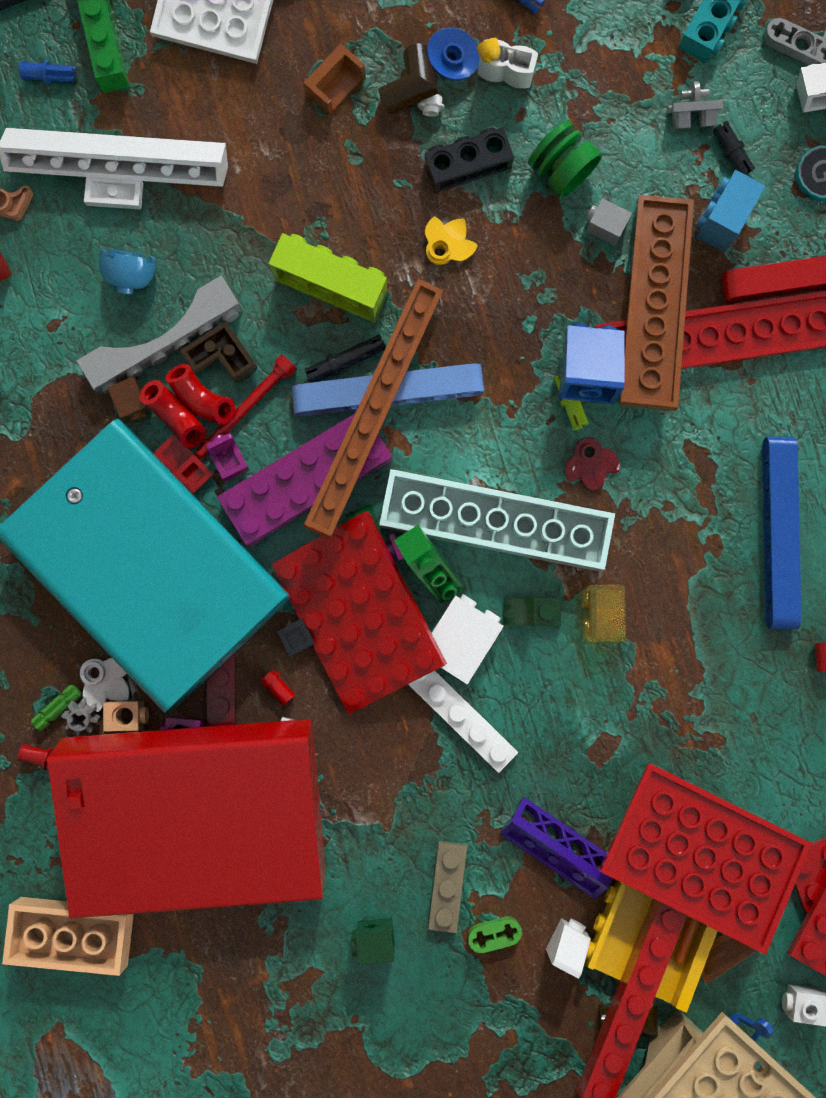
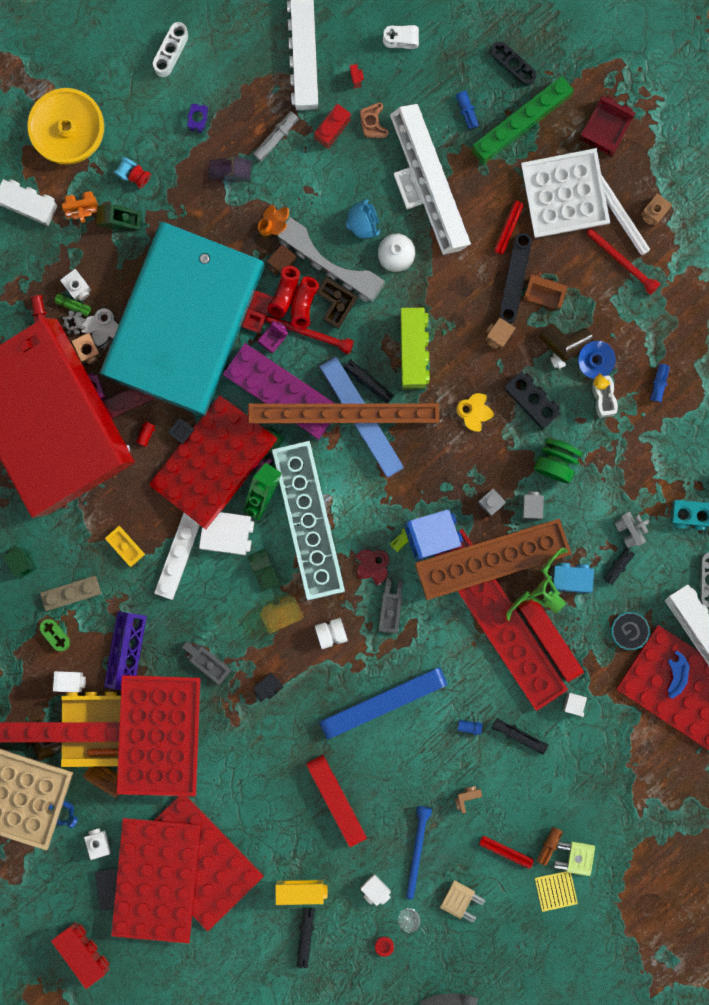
camera: 65 degrees right, 0 degrees up
none -> white brick [60,269,91,301]
none -> yellow plate [105,526,145,567]
none -> dark grey hinge [182,641,232,685]
none -> black brick [254,673,284,702]
none -> orange plate [258,204,289,236]
none -> white wheel [315,617,348,649]
none -> white cylinder [378,233,415,272]
none -> dark grey hinge [379,578,403,634]
none -> light grey brick [478,489,506,517]
none -> medium nougat brick [485,318,516,350]
none -> red axle [494,201,524,255]
none -> black piece [499,233,532,324]
none -> bright green plant [506,548,568,621]

